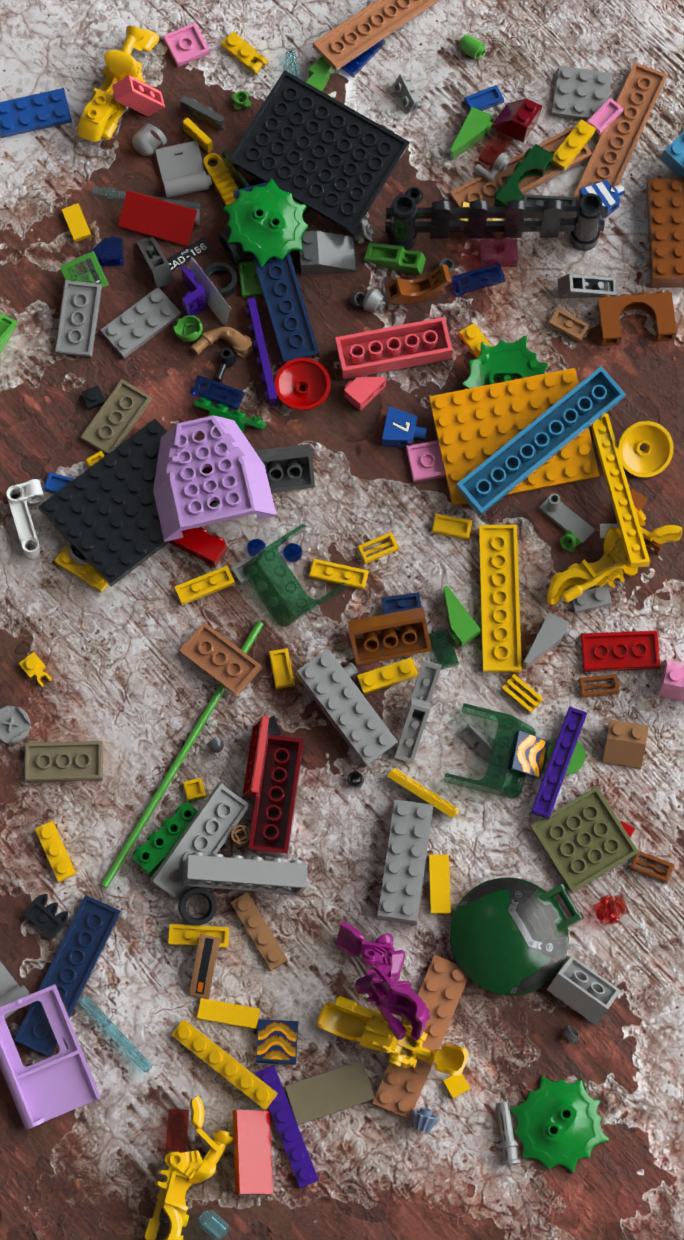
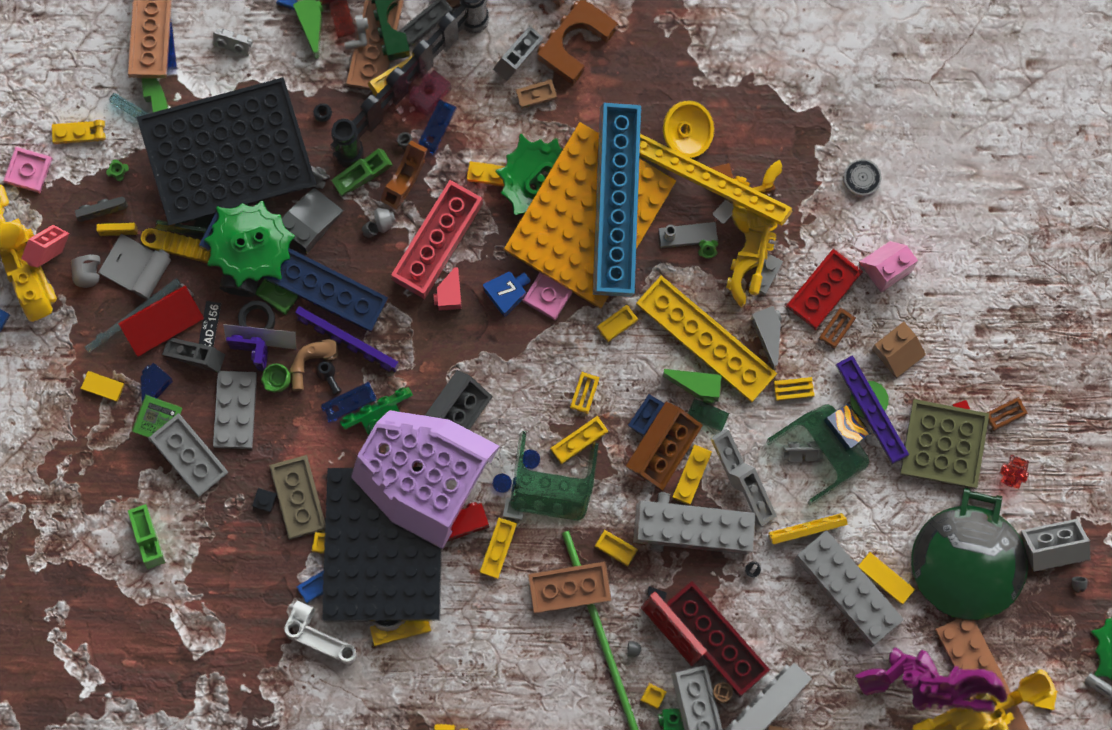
camera: 50 degrees left, 5 degrees up
red dish [275,358,331,411] -> none

